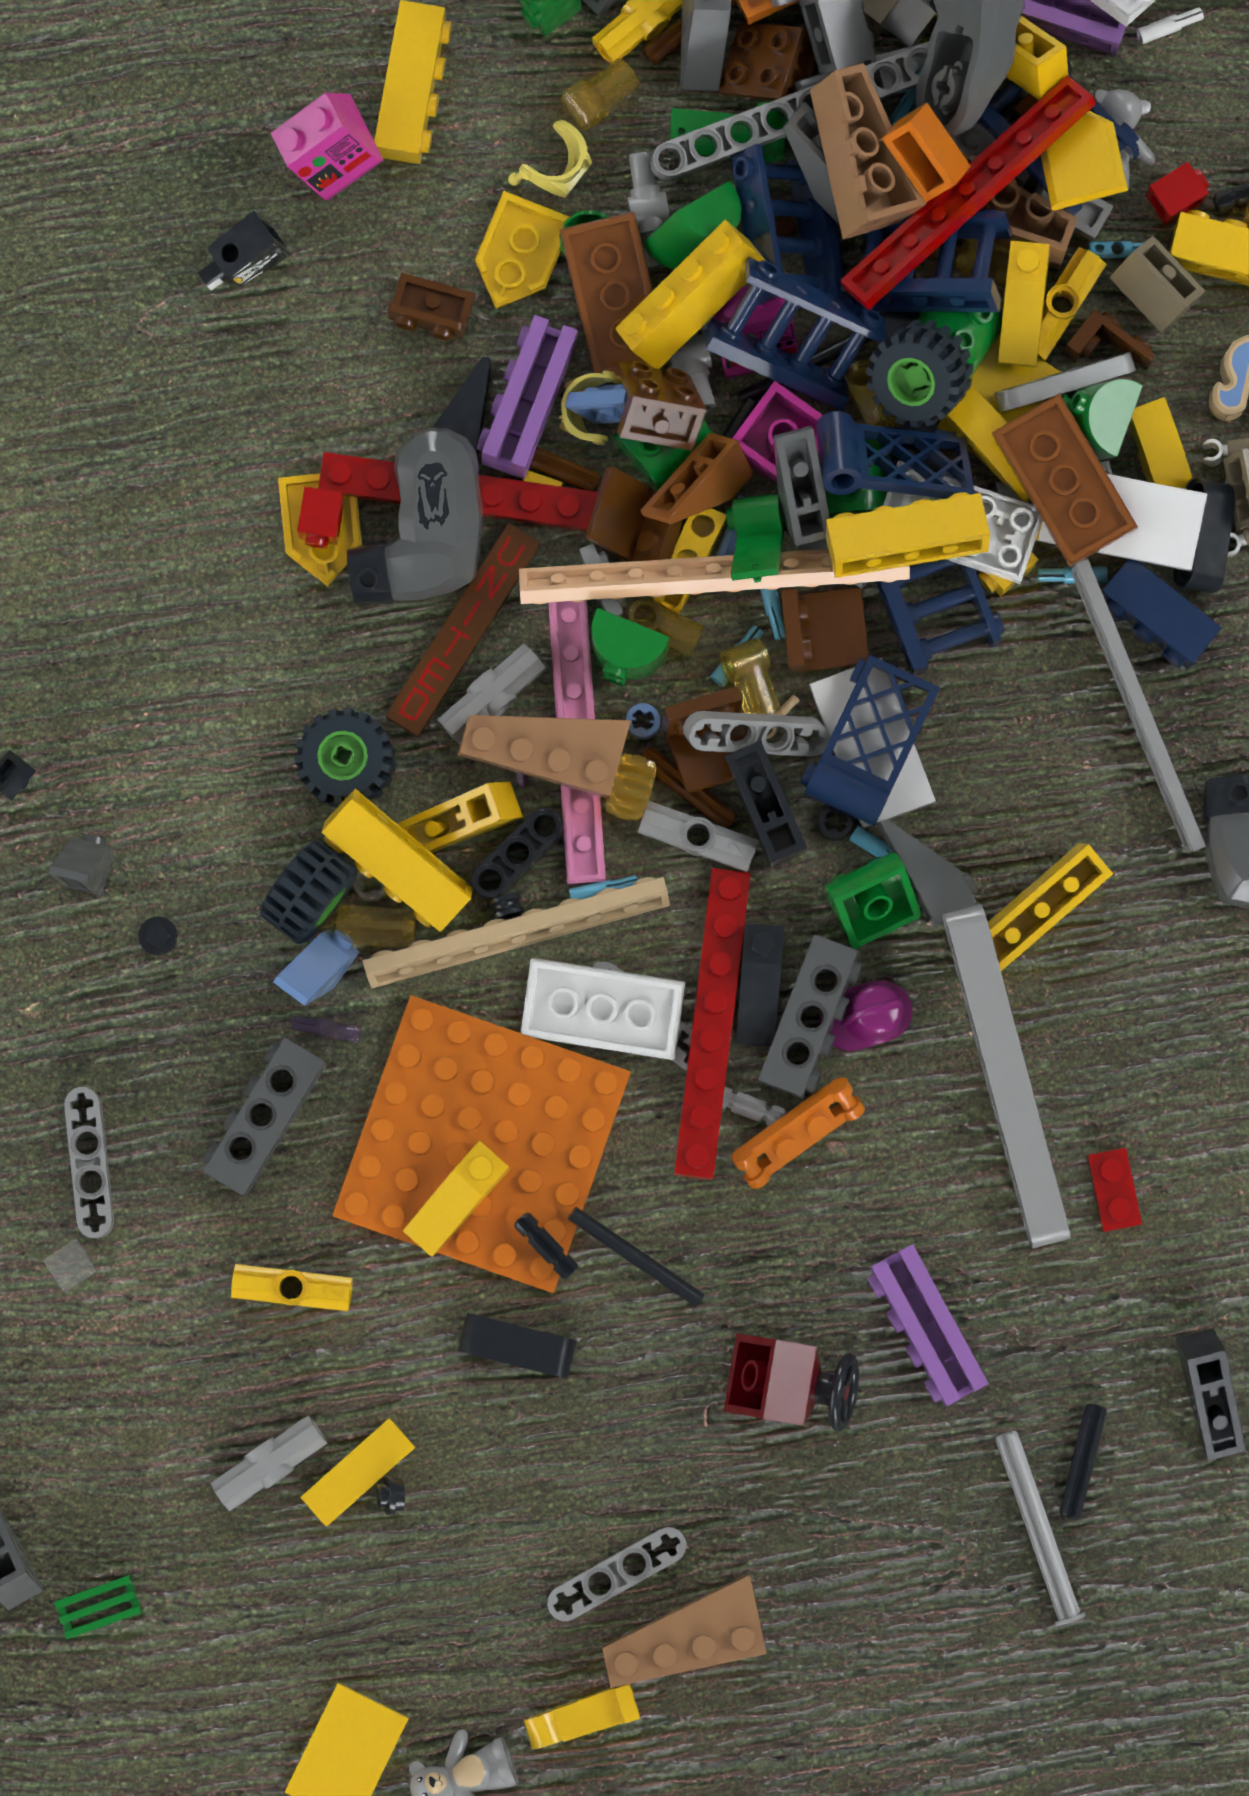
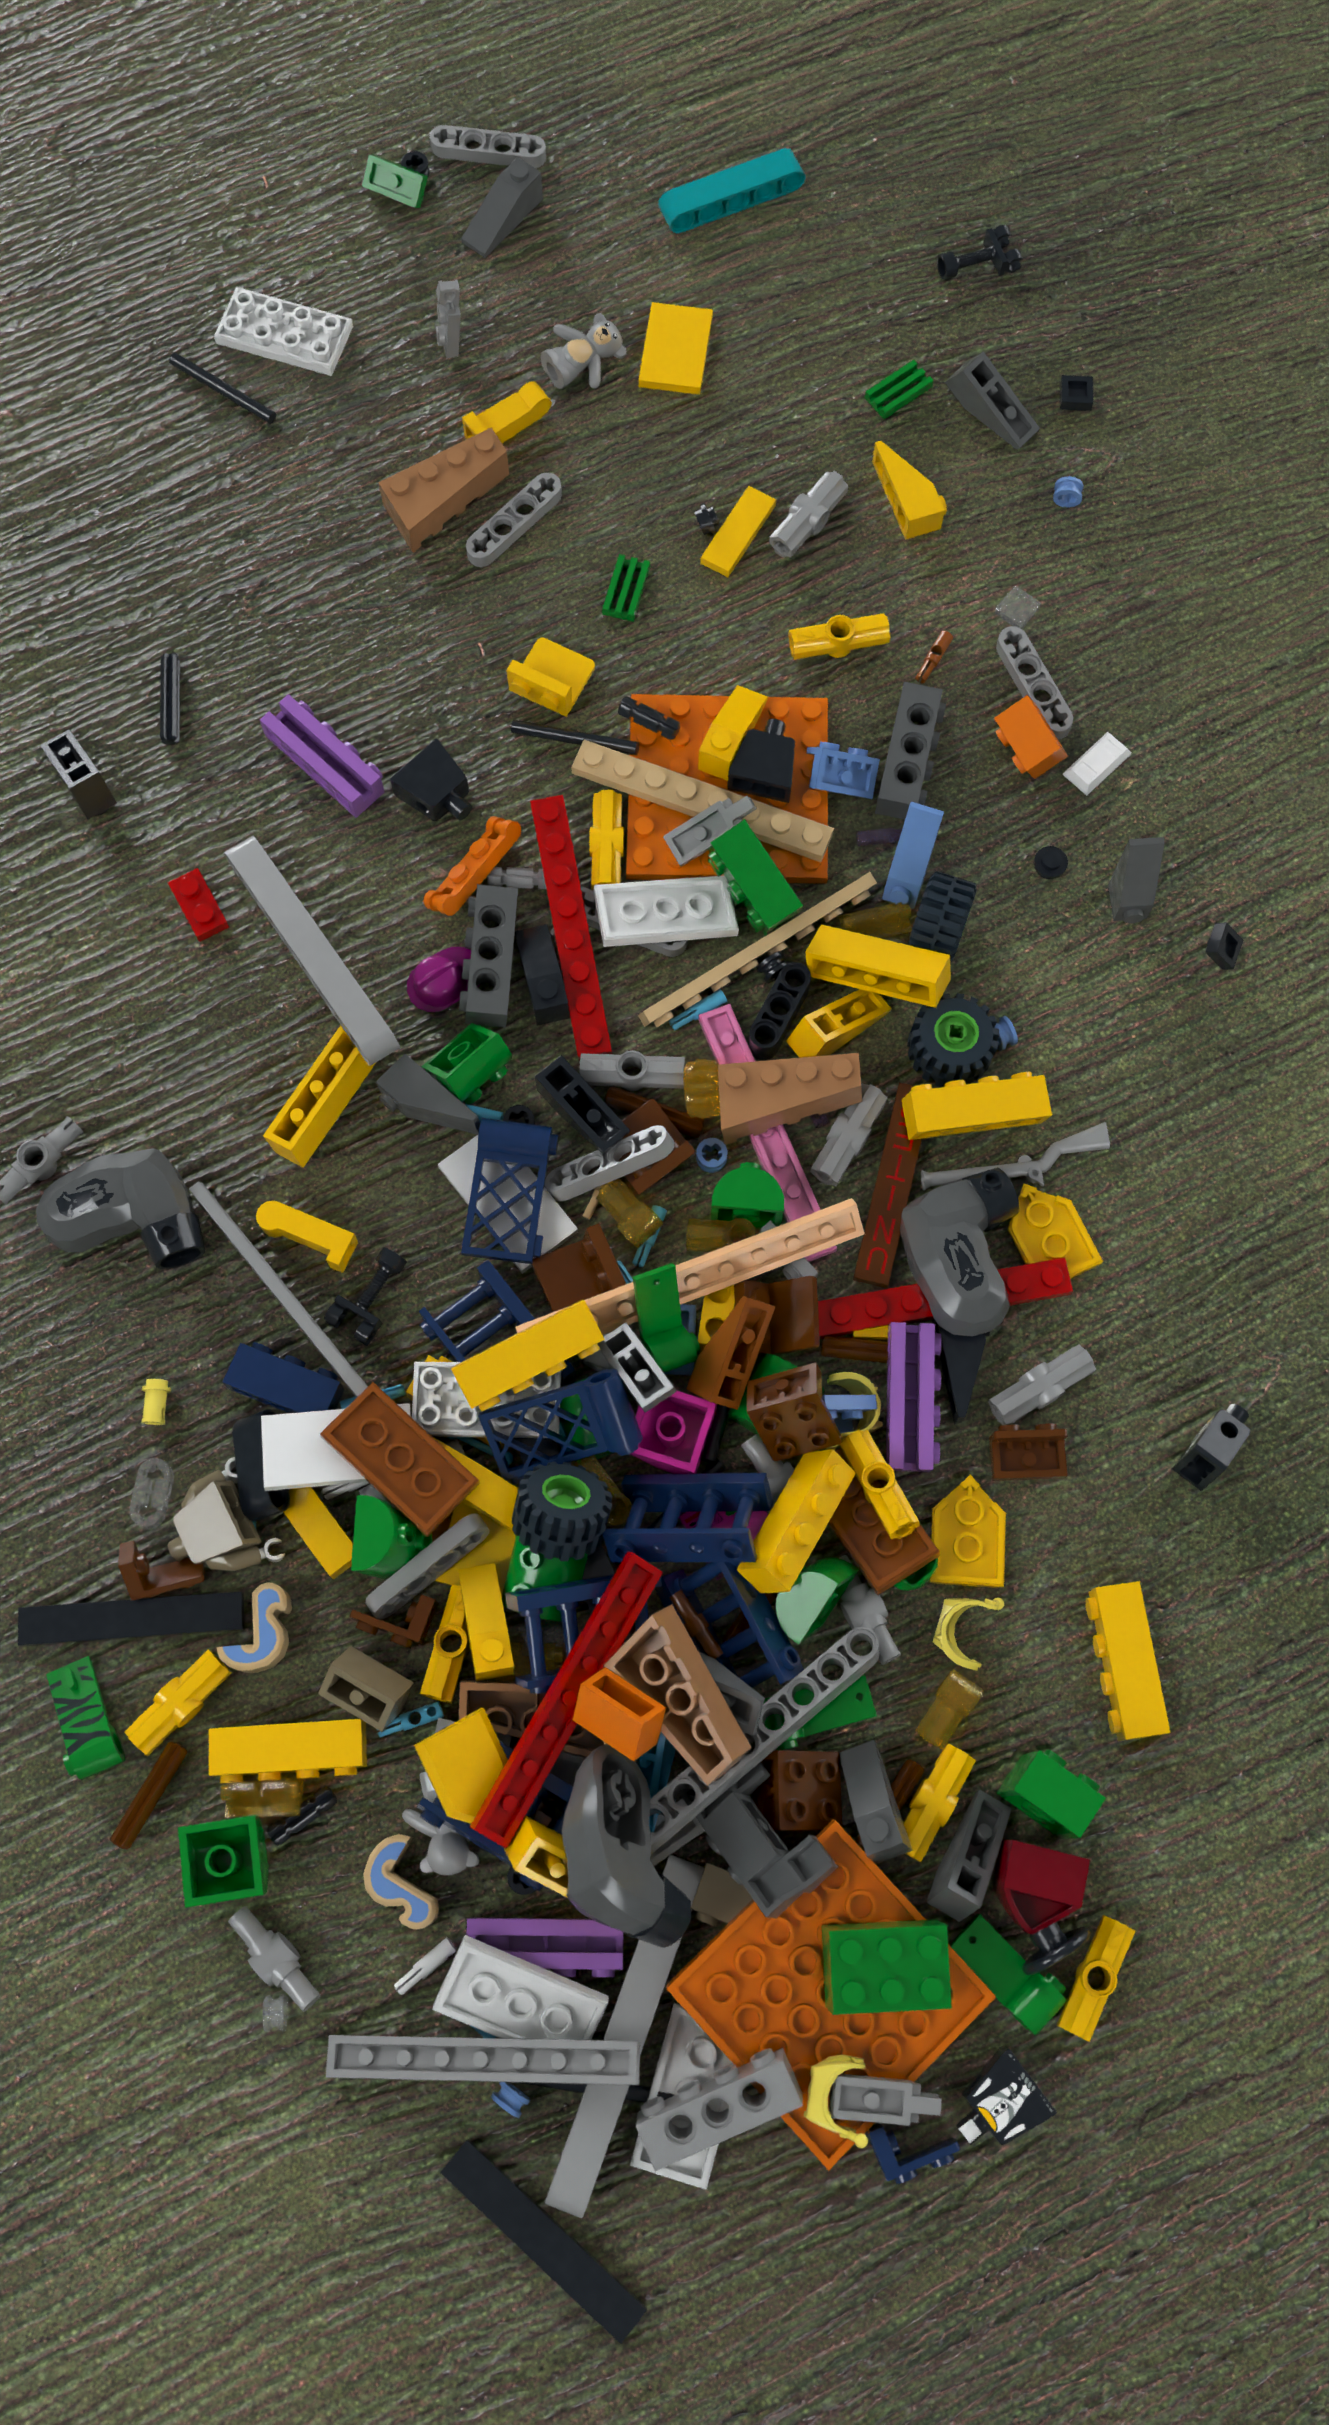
camera: 160 degrees right, 10 degrees down
dark pink slope [271,93,384,200] -> none
red brick [297,486,345,549] -> none
black beam [457,1313,577,1379] -> none
dark red piece [723,1333,859,1432] -> none
light grey axle [996,1431,1086,1626] -> none
red brick [1145,161,1209,227] -> none
none -> yellow leg [256,1201,358,1273]
none -> black bar [324,1247,407,1346]
none -> animal [363,1834,439,1929]
none -> black torso [390,738,472,821]
none -> yellow bracket [506,638,595,717]
none -> tan plate [571,740,834,862]
none -> yellow piece [589,790,624,891]
none -> green tile [602,554,650,622]
none -> light grey hinge [663,796,757,866]
none -> reddish brown bar [669,1589,724,1659]
none -> green brick [708,819,803,936]
none -> black torso [727,719,795,803]
none -> medium blue bracket [806,742,880,799]
none -> yellow piece [840,1430,920,1539]
none -> yellow slope [872,441,947,540]
none -> yellow brick [901,1072,1052,1140]
none -> dark orange pin [915,630,953,683]
none -> light grey piece [921,1122,1110,1191]
none -> light grey piece [988,1344,1097,1425]
none -> orange brick [994,695,1068,779]
none -> medium blue bush [994,1016,1018,1051]
none -> white tile [1063,732,1132,796]

